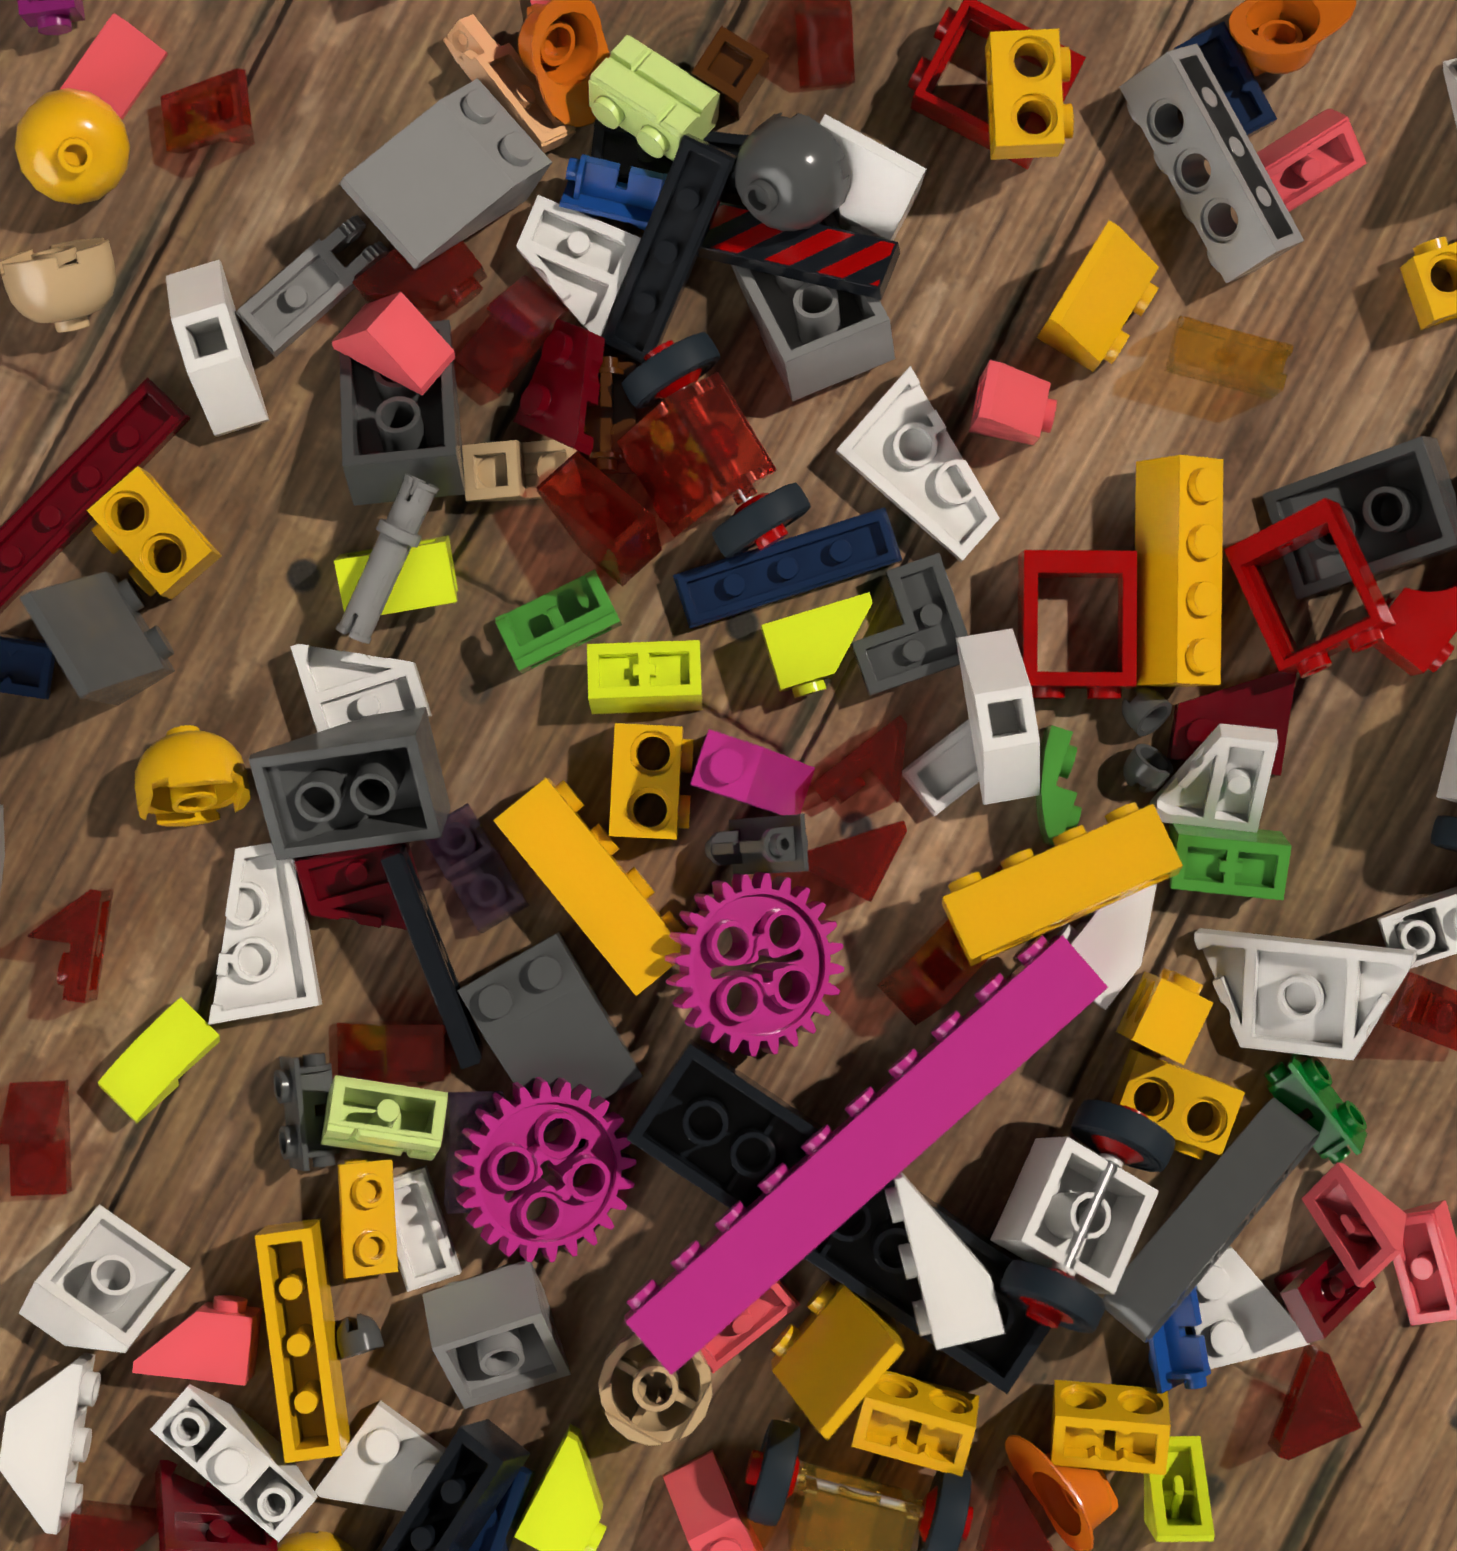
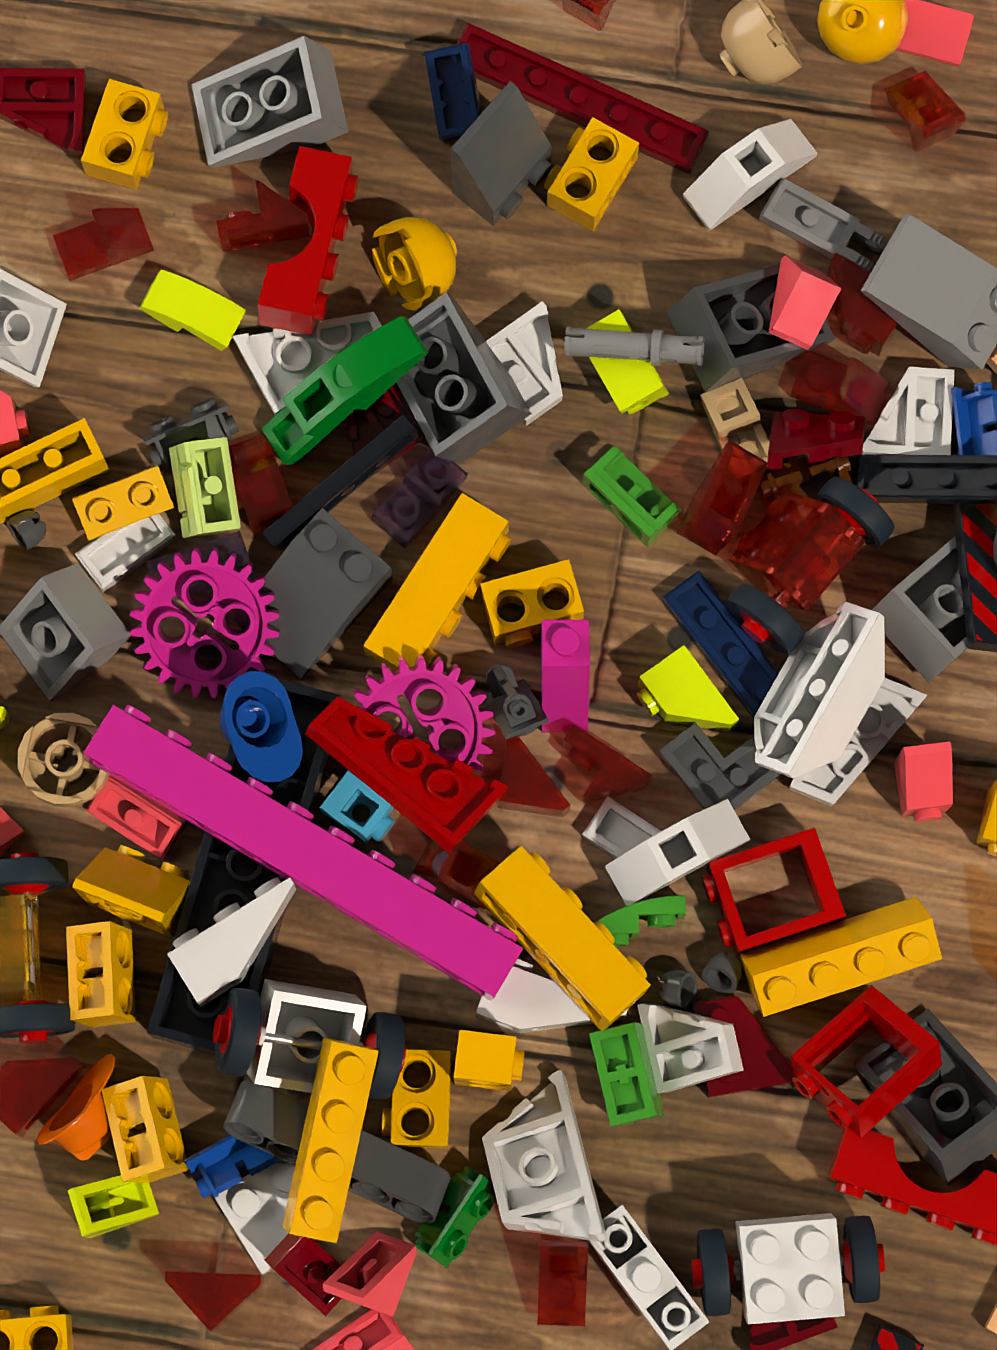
camera: 70 degrees right, 10 degrees down
neon yellow hinge [587,640,703,714] -> none
none -> blue piece [220,671,303,782]
none -> red arch [257,146,359,336]
none -> green slope [261,316,429,465]
none -> yellow brick [282,1037,379,1243]
none -> red wing [305,697,509,853]
none -> medium azure brick [320,771,395,846]
none -> white wedge [754,602,885,779]

